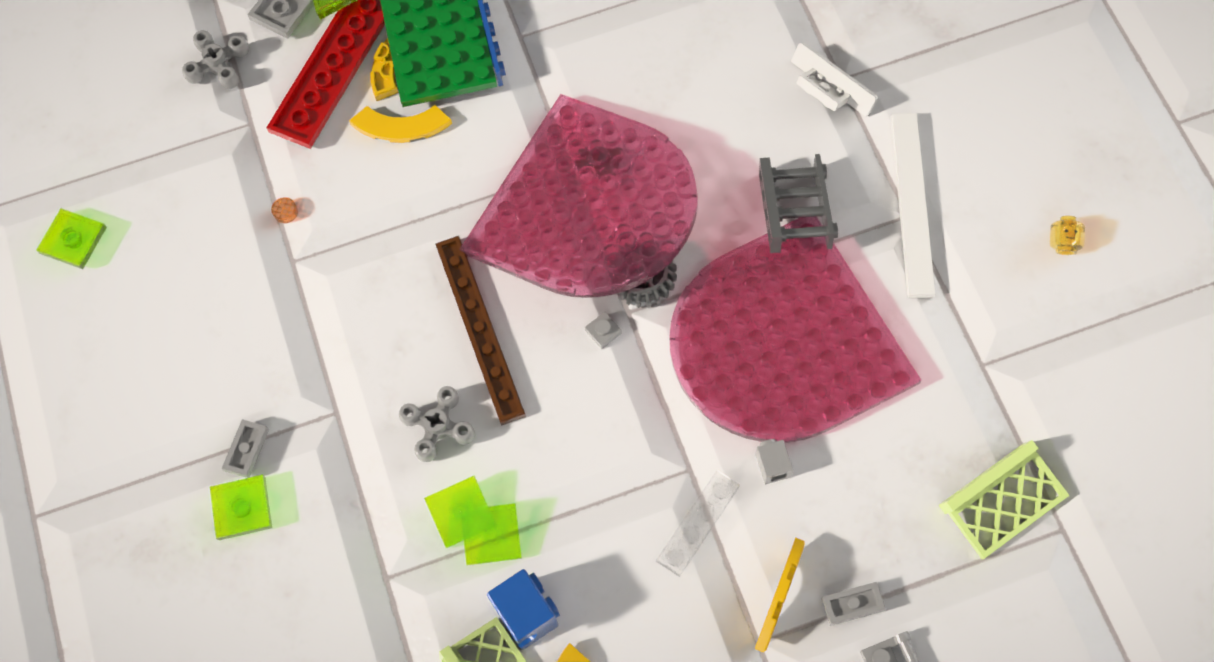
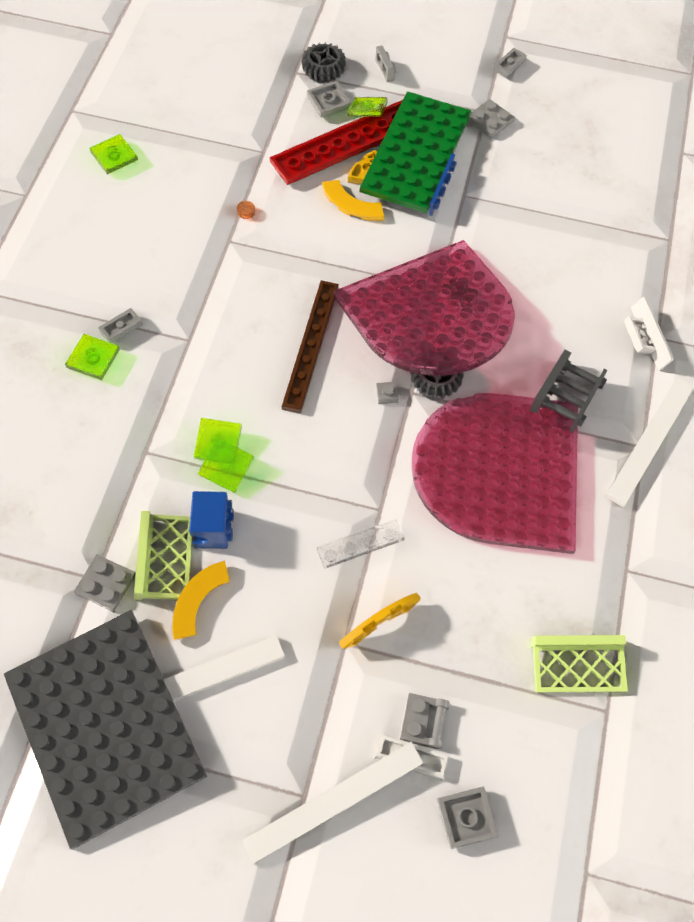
camera: 25 degrees right, 5 degrees down
light grey gear [182,30,249,89] -> none
light grey gear [399,386,475,462] -> none
light grey brick [755,439,793,485] -> none
light grey plate [821,582,886,626] -> none

